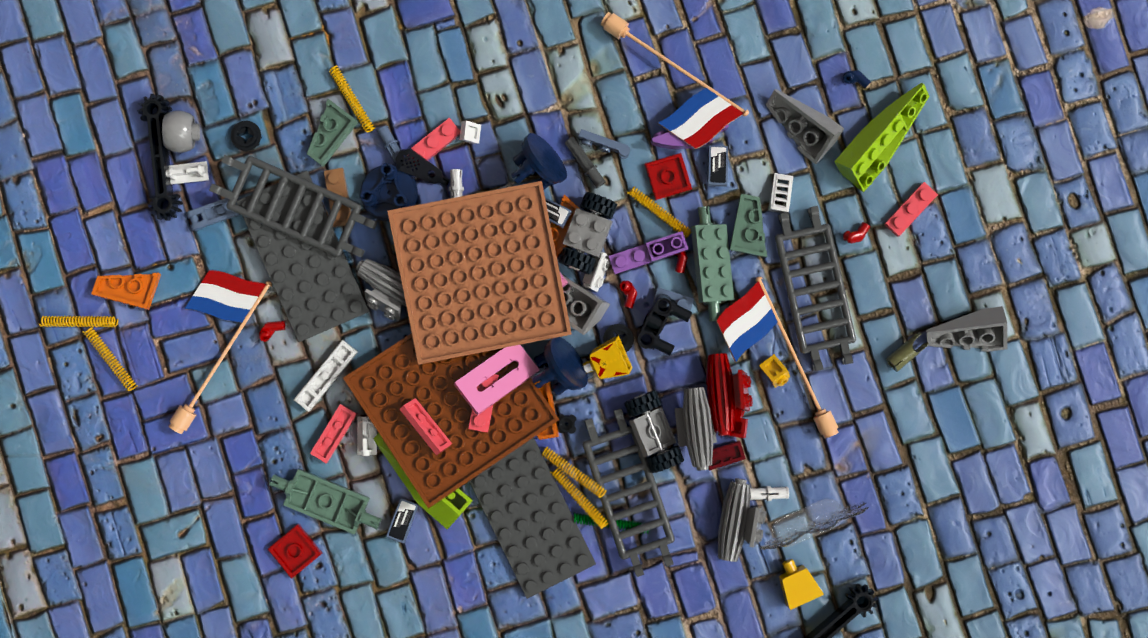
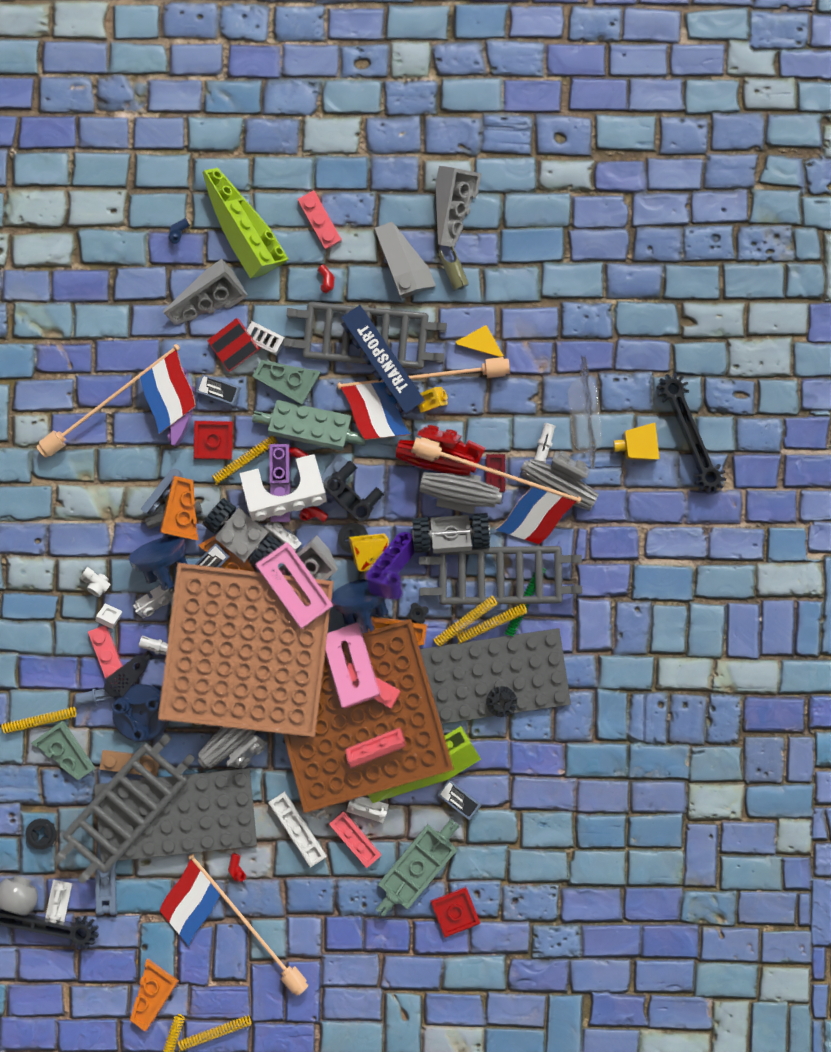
camera: 65 degrees left, 0 degrees up
none -> white plate [79,567,111,597]
none -> white hinge [133,585,174,618]
none -> orange wing [160,476,198,541]
none -> tile [207,318,260,372]
none -> white arch [240,454,327,521]
none -> bright pink piece [256,542,333,628]
none -> dark blue brick [341,305,425,415]
none -> dark purple beam [366,532,415,600]
none -> light grey wedge [374,222,436,299]
none -> flag [412,437,581,544]
none -> yellow tile [455,325,503,358]
none -> black gear [486,686,517,717]

